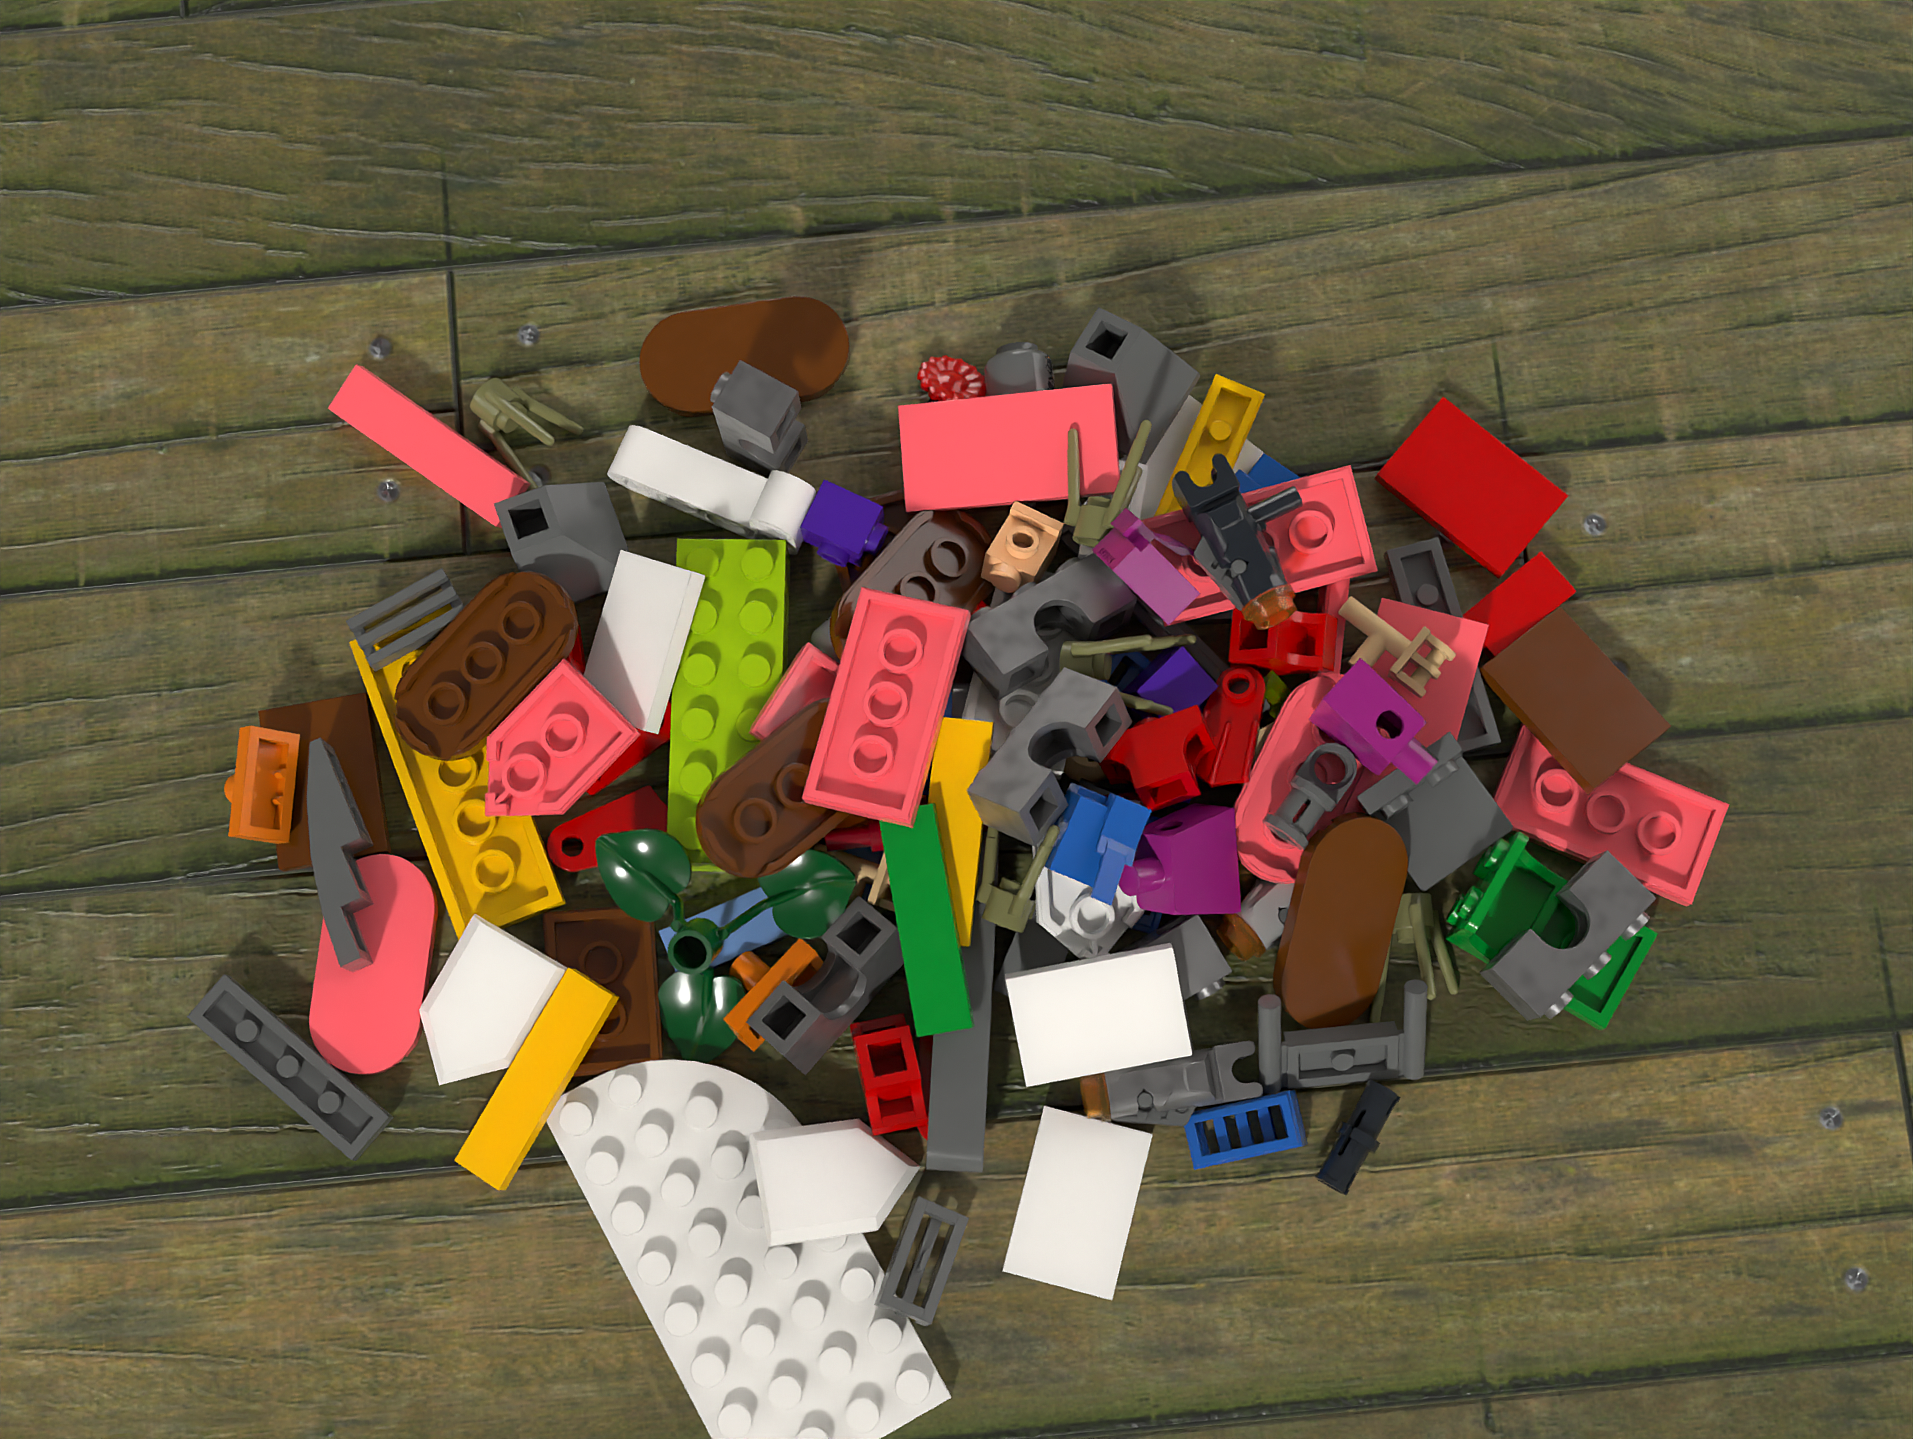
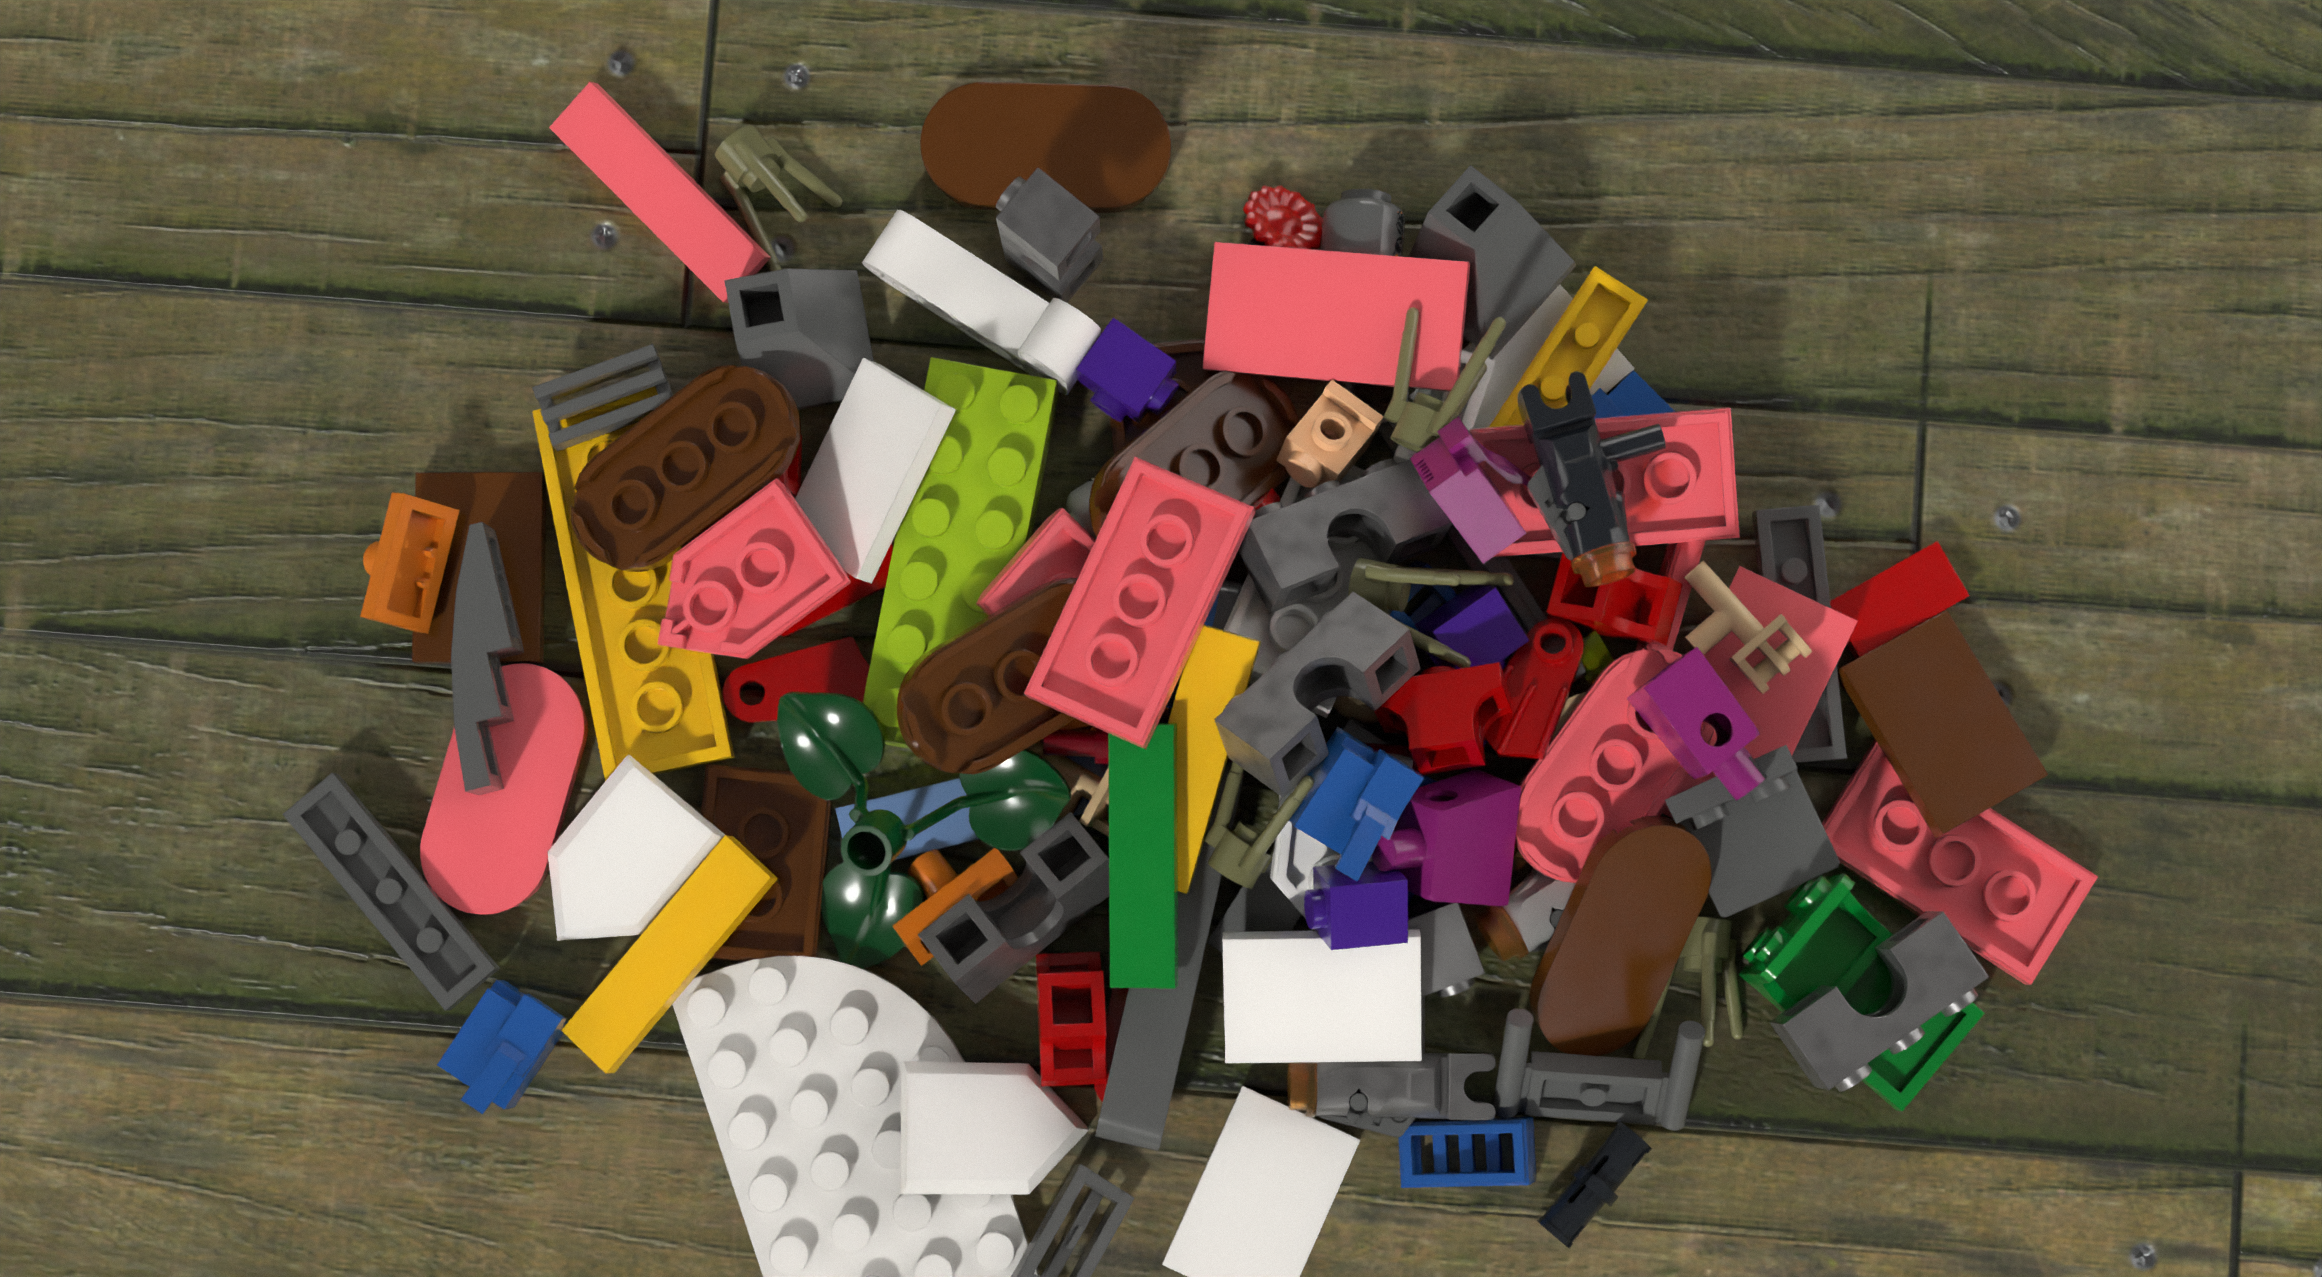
camera: 10 degrees right, 5 degrees up
dark grey connector [1263,743,1357,850] -> none
red tile [1374,397,1569,579] -> none
none -> blue piece [437,980,568,1114]
none -> dark purple brick [1304,861,1408,950]

